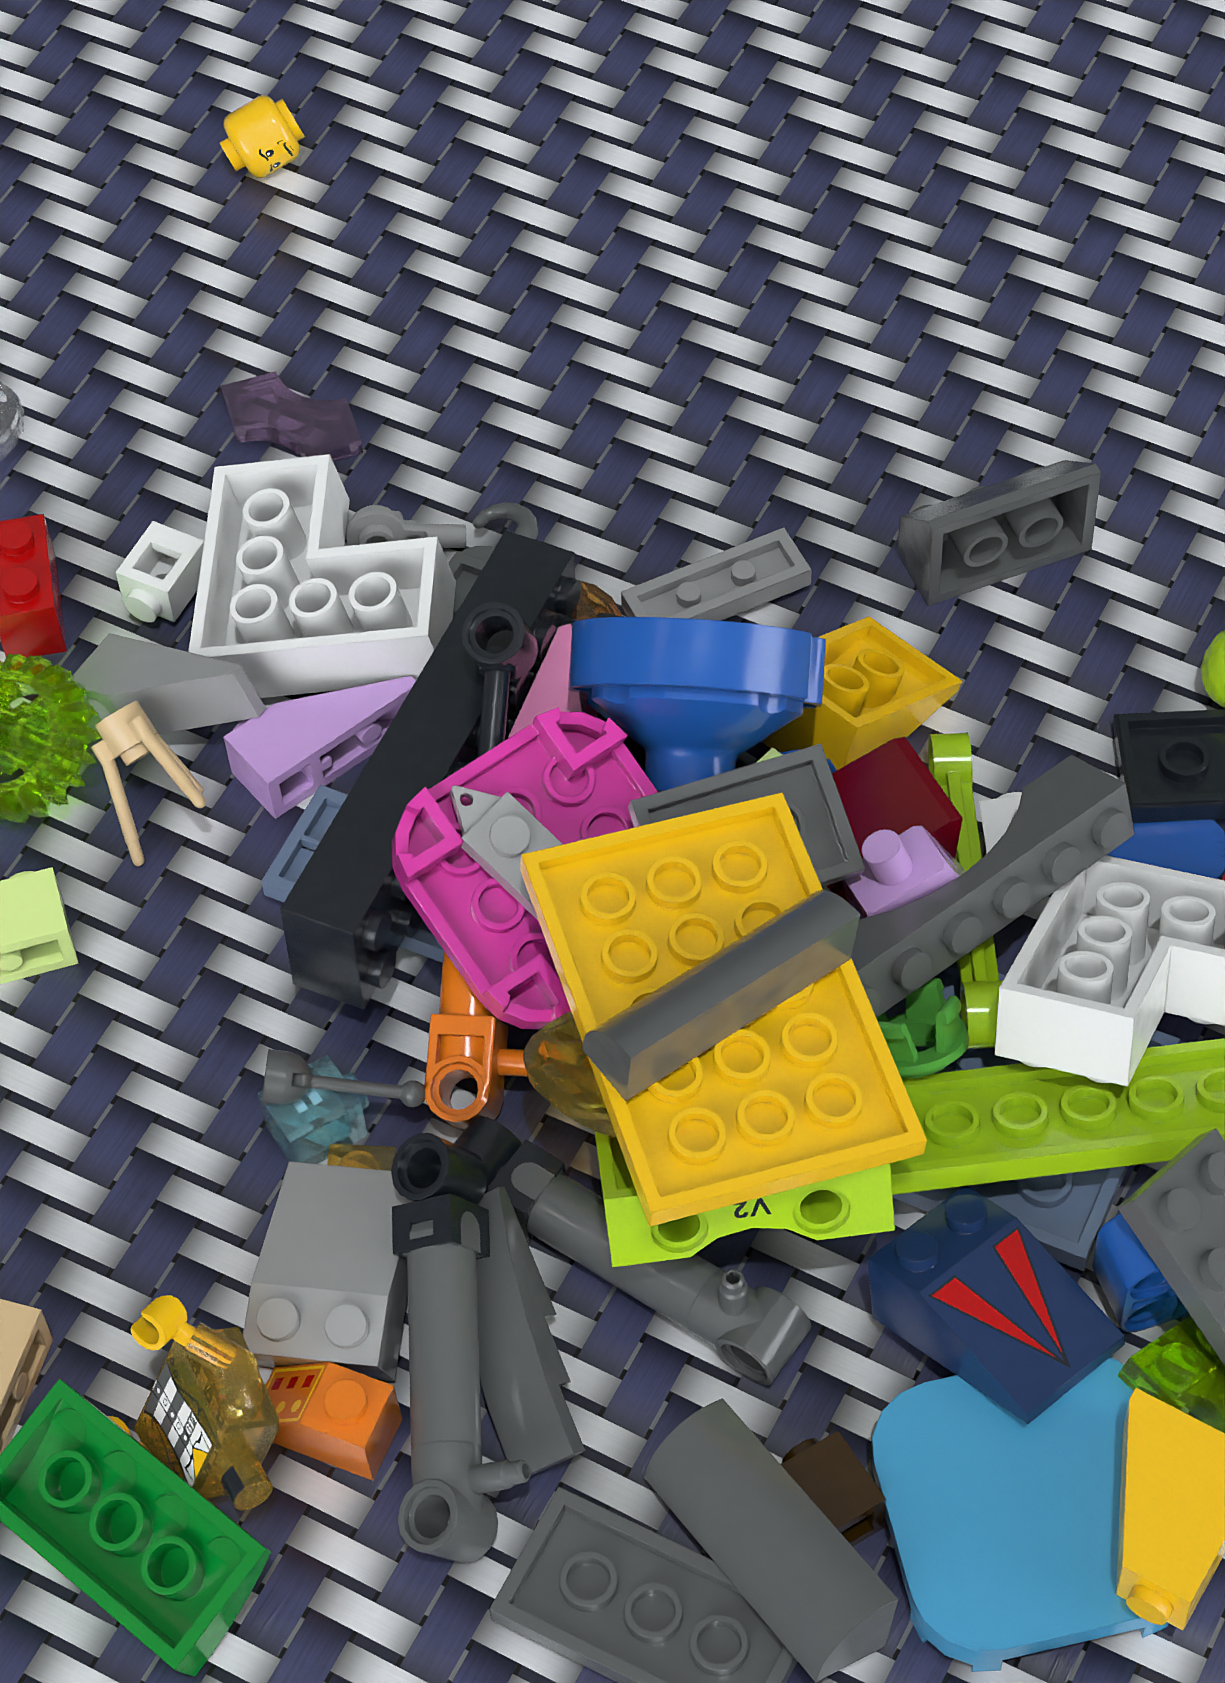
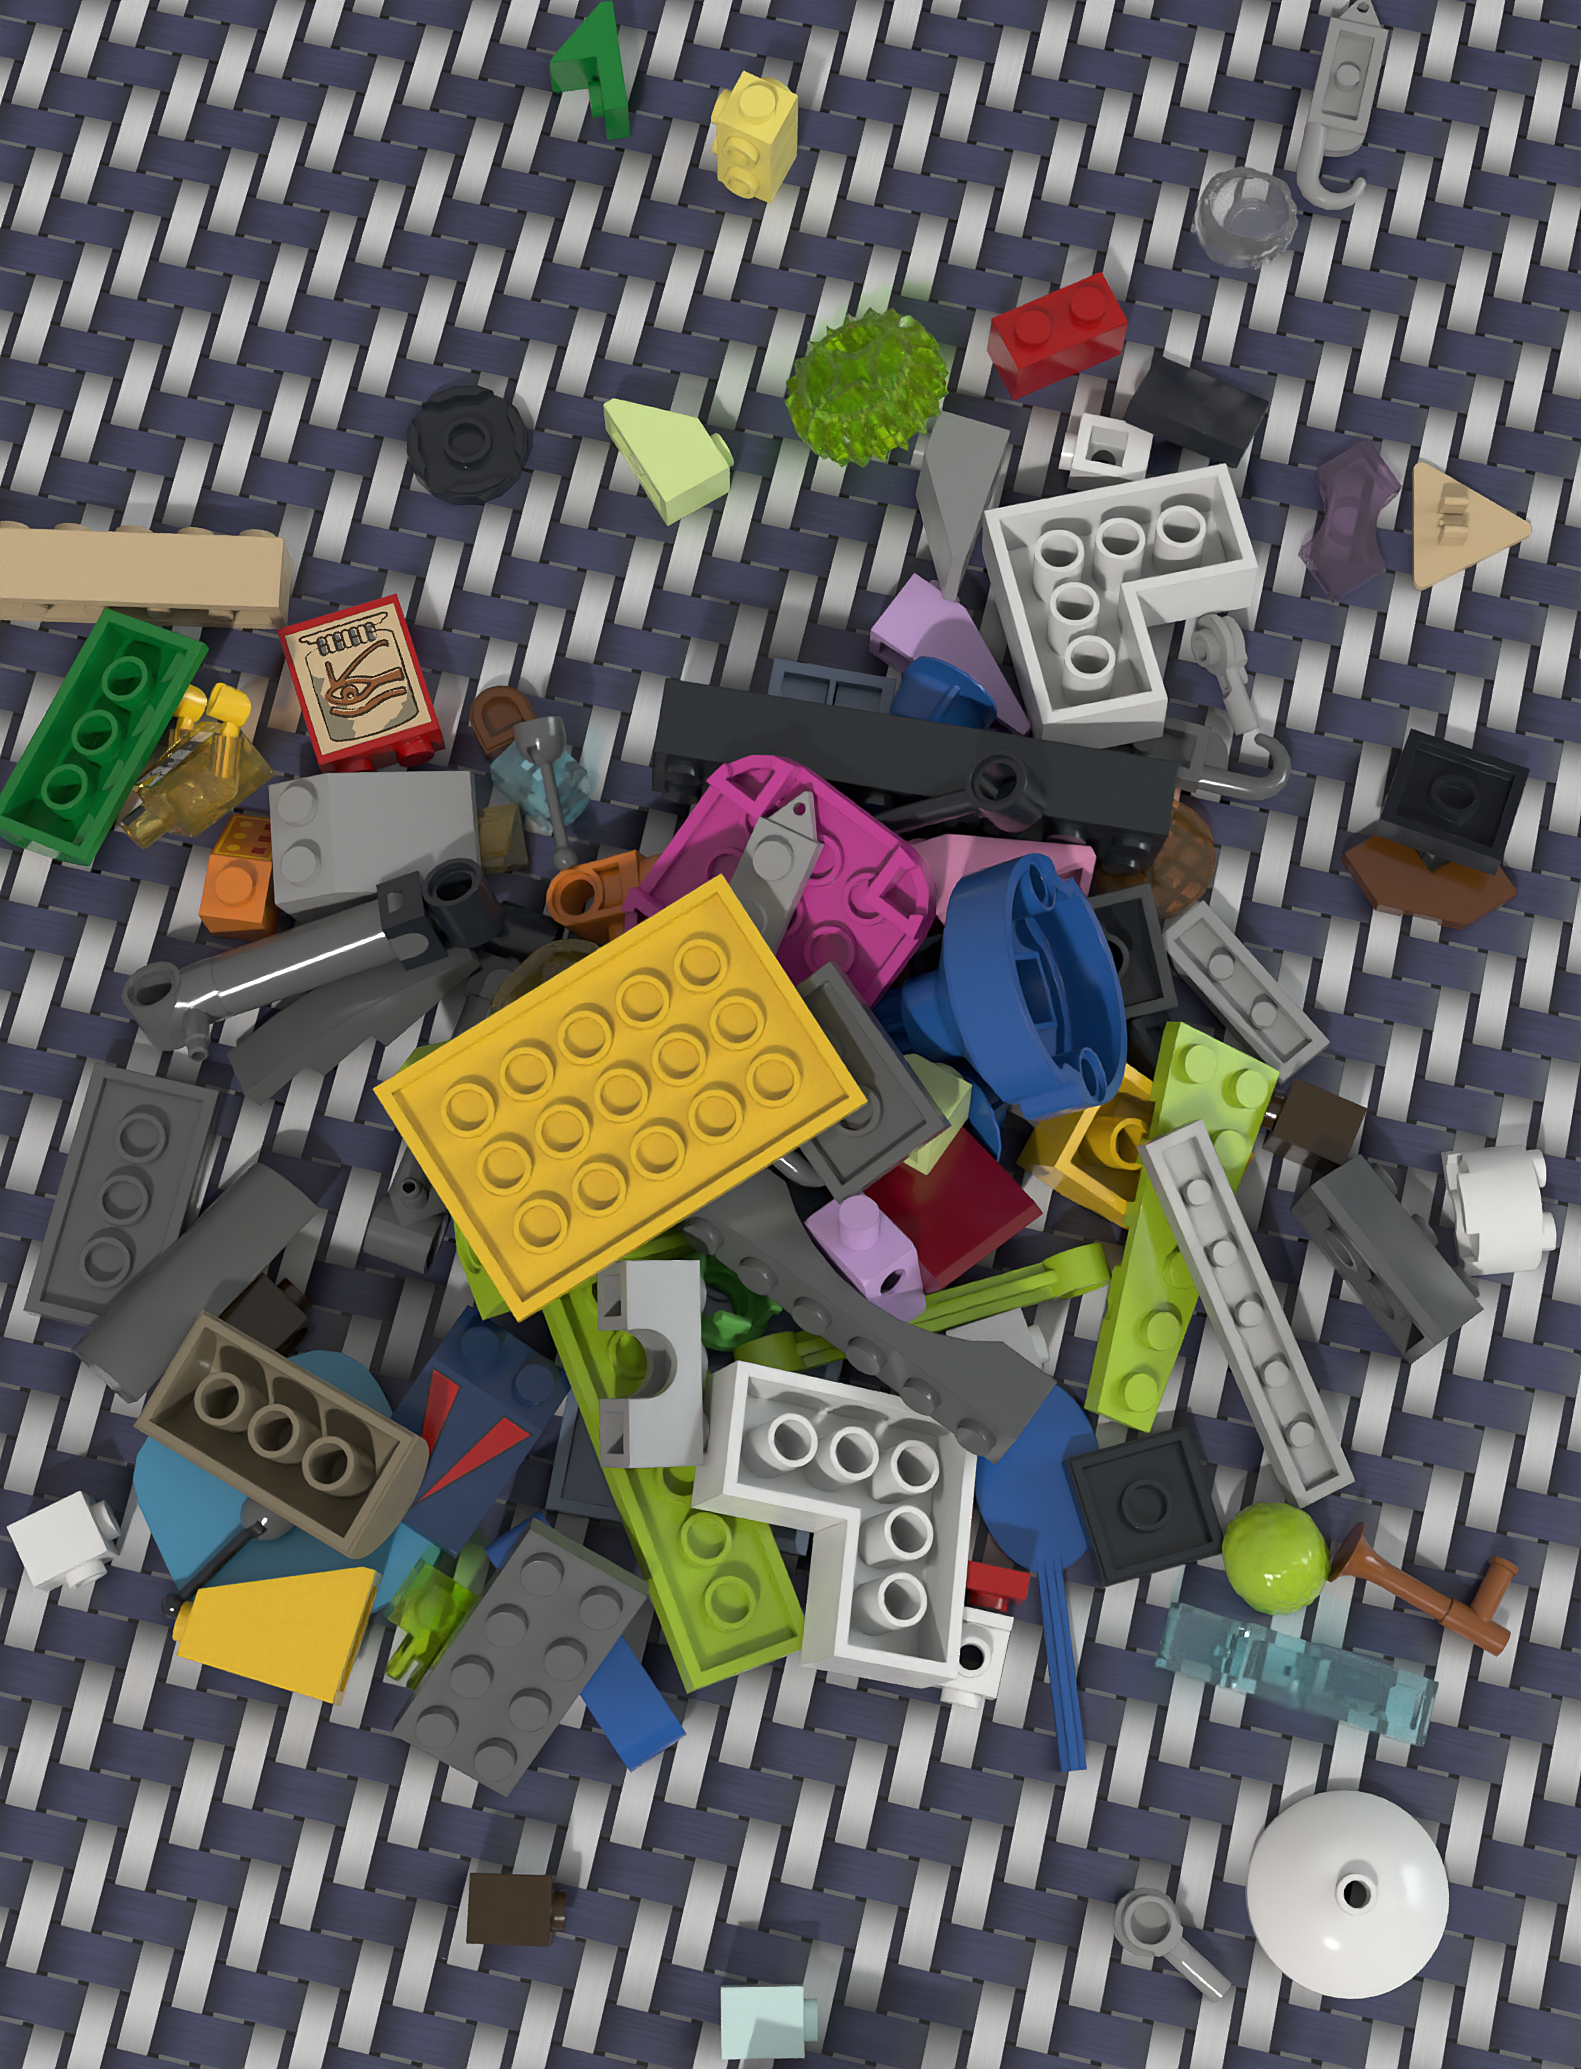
camera: 70 degrees right, 20 degrees up
tan plant [91,700,206,866] -> none
dark grey brick [582,890,861,1101] -> none
none -> dark tan brick [133,1309,429,1559]
none -> black hinge [161,1497,294,1619]
none -> brick [277,593,446,774]
none -> reddish brown tile [470,685,537,761]
none -> light grey arch [597,1260,709,1468]
none -> blue piece [889,656,998,730]
none -> lime wing [1084,1021,1280,1434]
none -> black tile [1123,355,1270,468]
none -> light grey plate [1136,1119,1355,1509]
none -> dark brown brick [1261,1078,1368,1176]
none -> reddish brown tile [1340,835,1518,931]
none -> black plate [1374,728,1530,876]
none -> tan piece [1412,462,1532,590]
none -> white cylinder [1441,1144,1556,1276]

